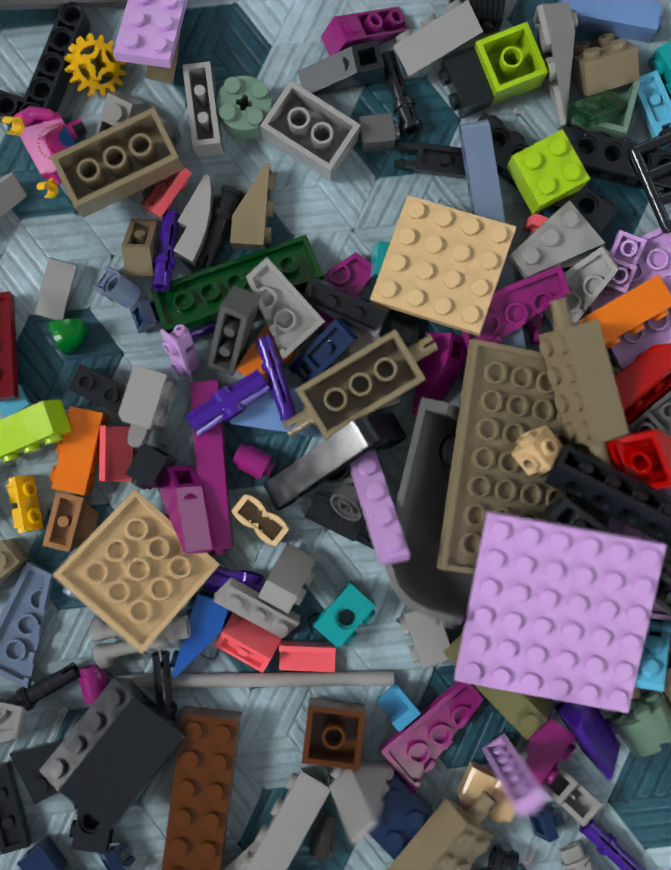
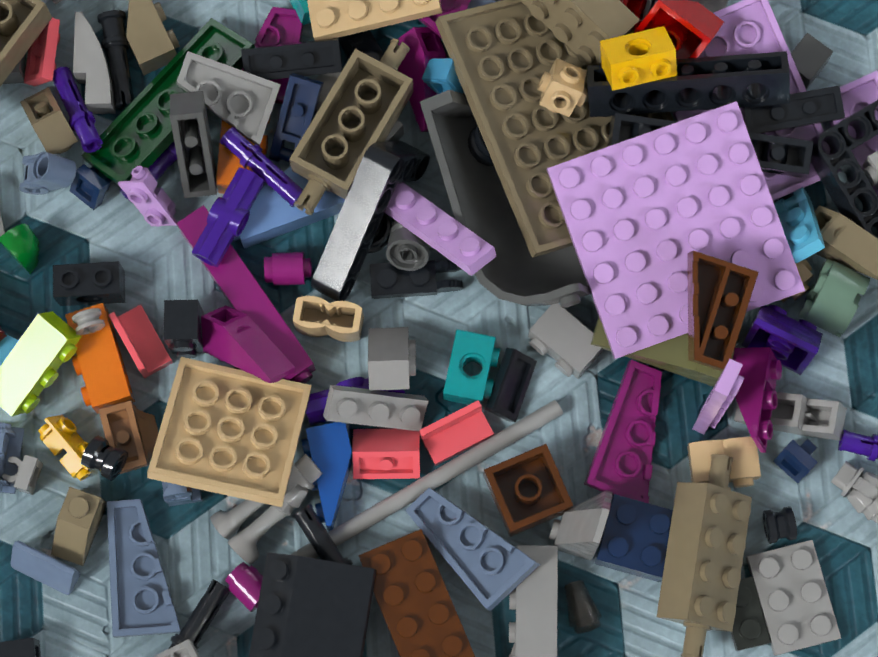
camera: 30 degrees left, 10 degrees down
light grey hinge [118,365,178,449] -> none
dark azure panel [377,682,421,732] -> none
none -> light grey bush [72,308,105,335]
none -> black wheel [81,435,128,481]
none -> sand blue wing [405,488,541,611]
none -> dark azure slope [422,58,464,94]
none -> black tile [485,348,537,422]
none -> yellow brick [600,26,677,91]
none -> reddish brown wedge [687,251,759,371]

